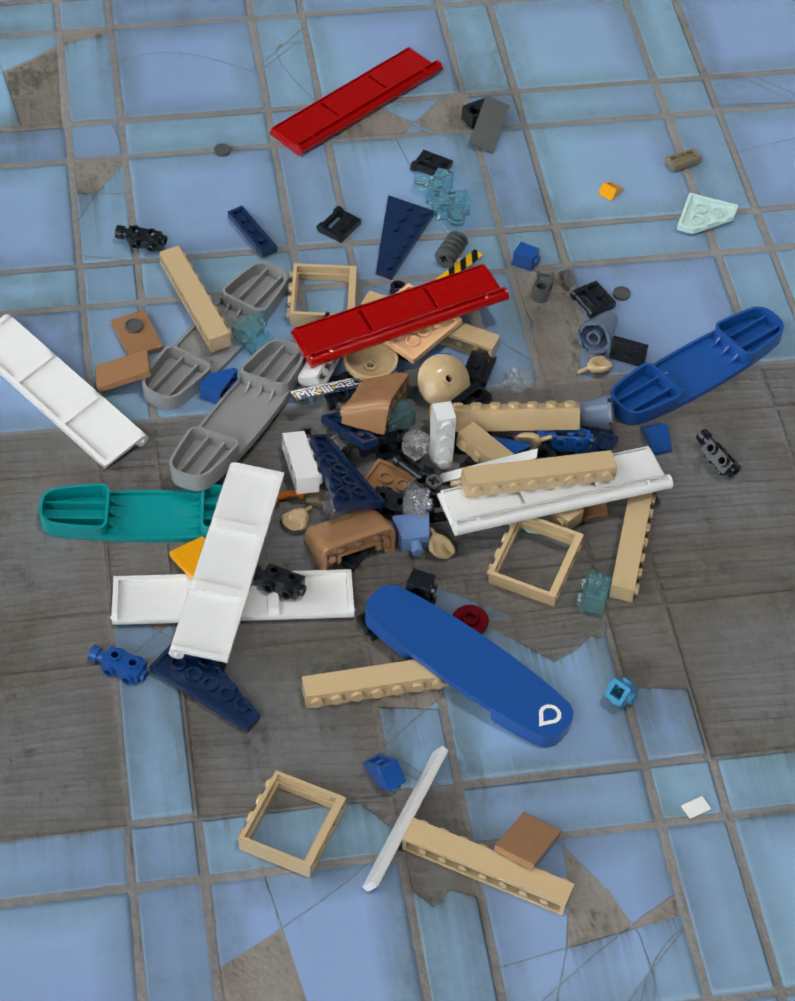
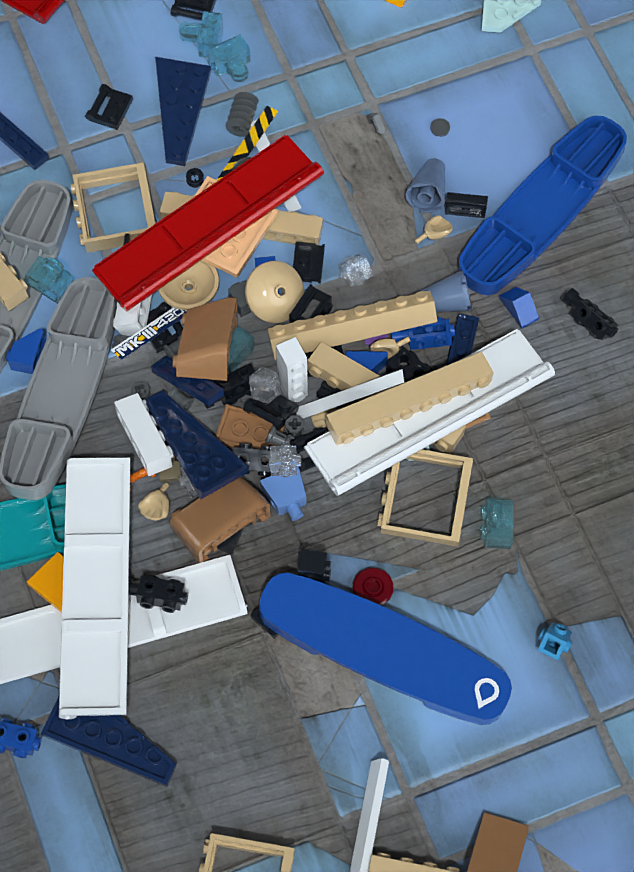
camera: 10 degrees left, 15 degrees up
tan brick [302,659,450,708] -> none
blue slope [363,753,406,792] -> none
tan piece [429,528,456,559] -> none
blue brick [512,242,541,271] -> none
dark grey piece [533,270,555,303] -> none
black plate [570,281,616,319] -> none
tan brick [609,491,657,602] -> none

